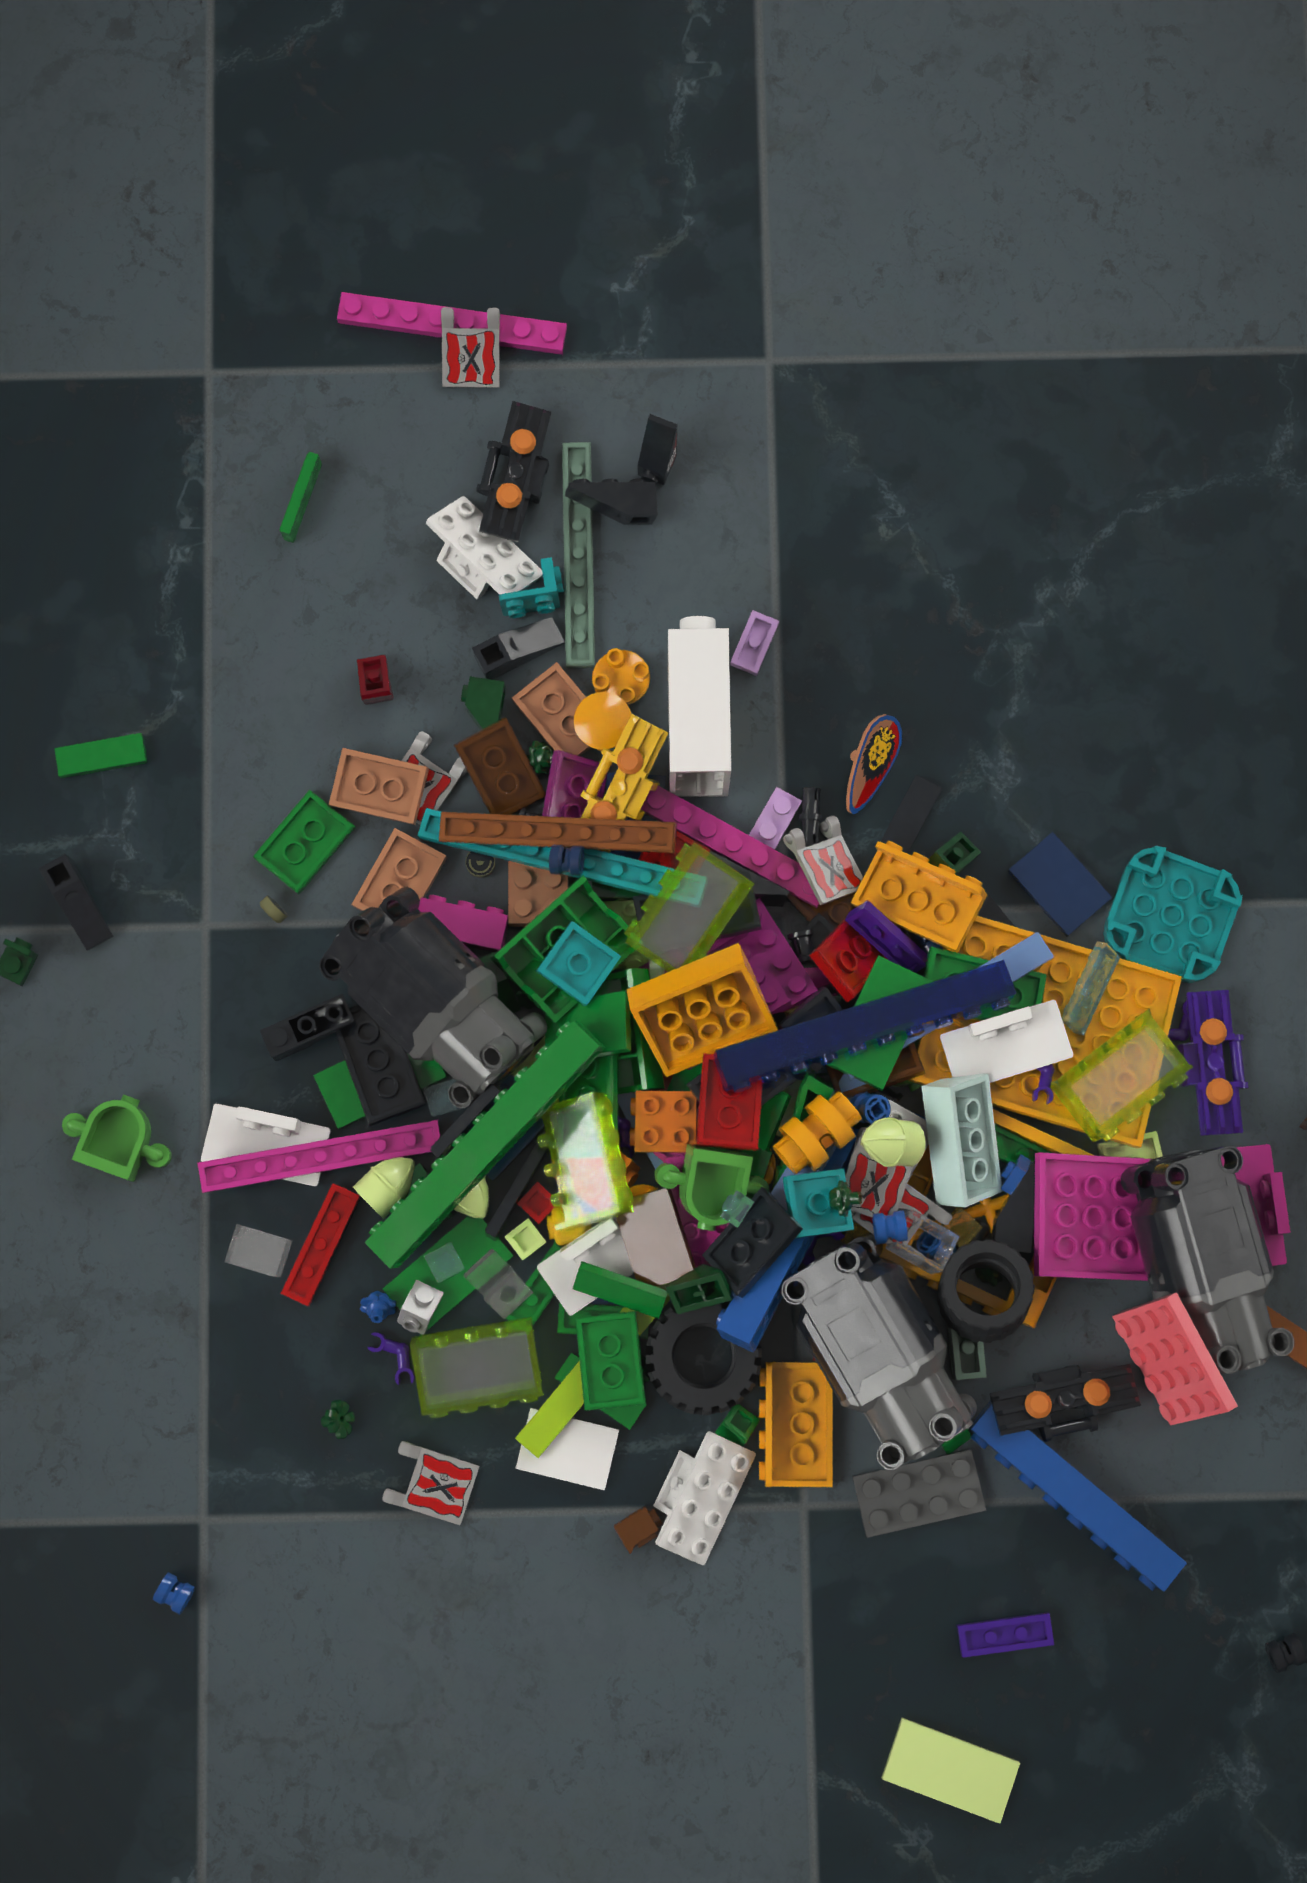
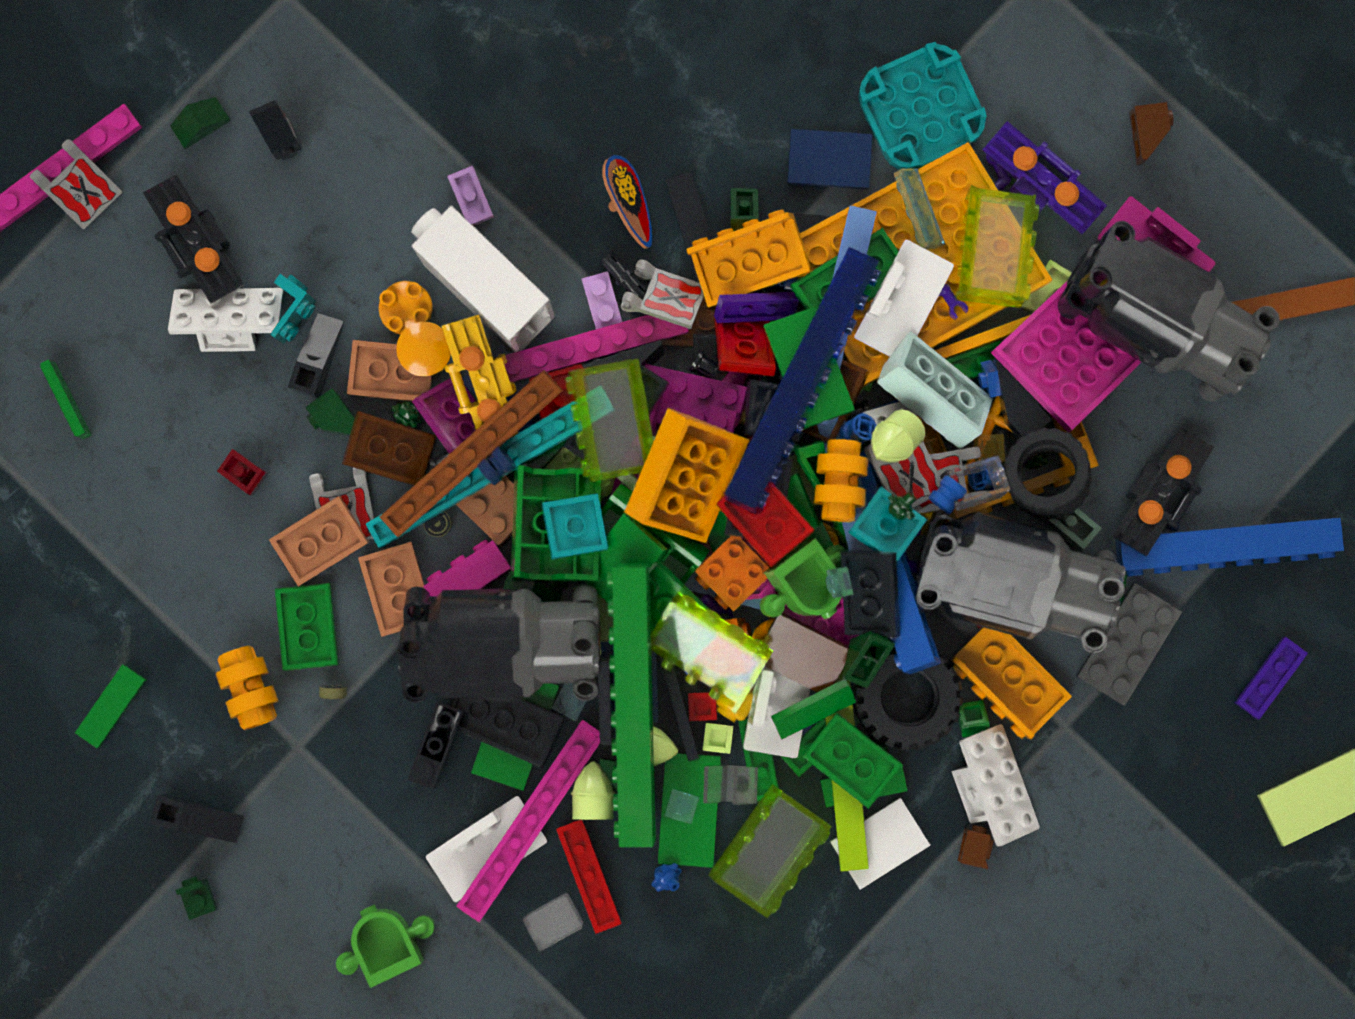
camera: 45 degrees left, 5 degrees up
dark green plant [321,1399,355,1439] -> none
dark purple arm [367,1332,416,1385] -> none
flag [382,1441,479,1525] -> none
light grey bracket [397,1280,444,1335] -> none
sand green tile [562,442,595,668] -> none
black slope [565,478,658,525] -> none
coral plate [1112,1292,1238,1426] -> none
none -> dark green slope [170,97,231,149]
none -> light orange piece [215,645,279,730]

